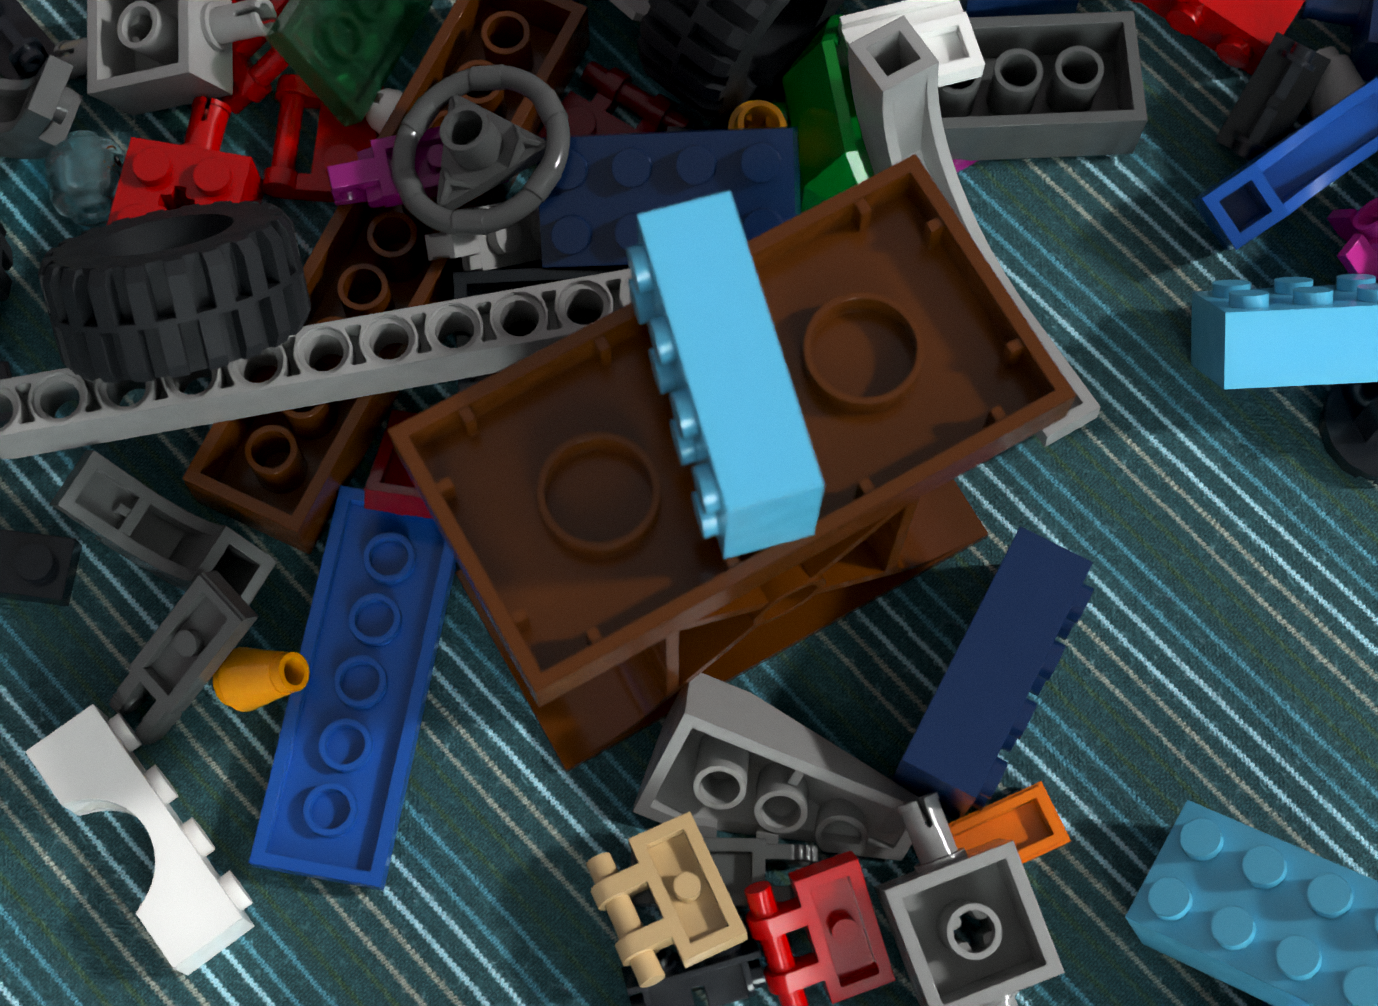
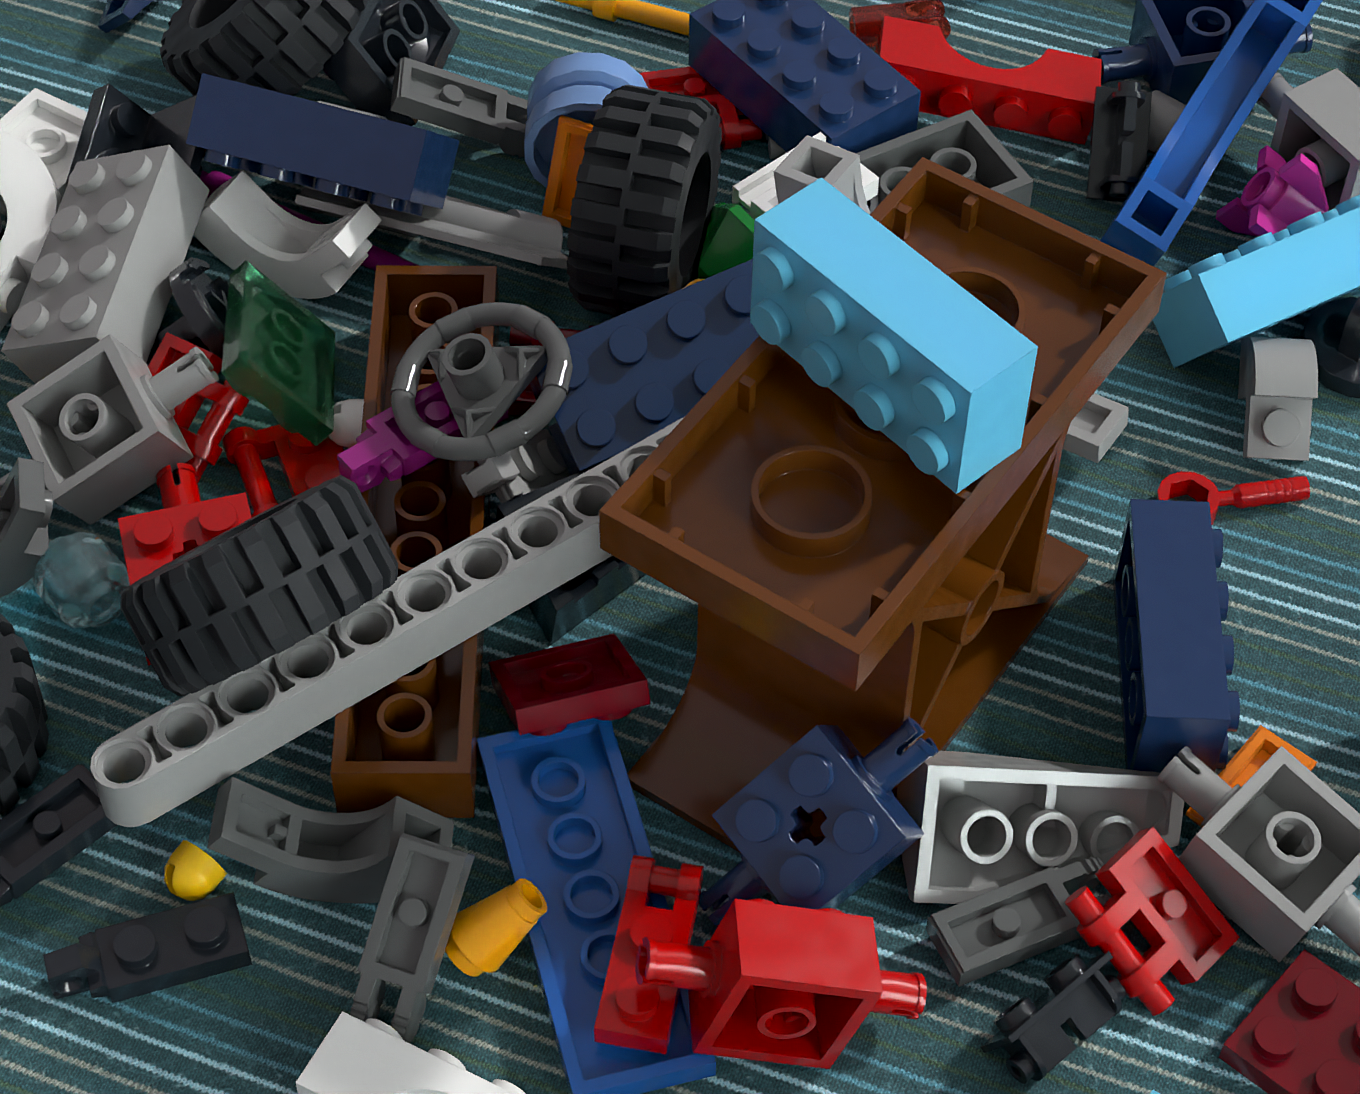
camera: 25 degrees left, 20 degrees down
tan plate [586,811,748,988] -> none
none -> yellow hinge [164,840,227,901]
none -> red plate [594,855,704,1054]
none -> red brick [635,899,927,1069]
none -> dark blue brick [699,717,939,927]
none -> red piece [1155,471,1310,525]
none -> light grey brick [1238,336,1318,461]

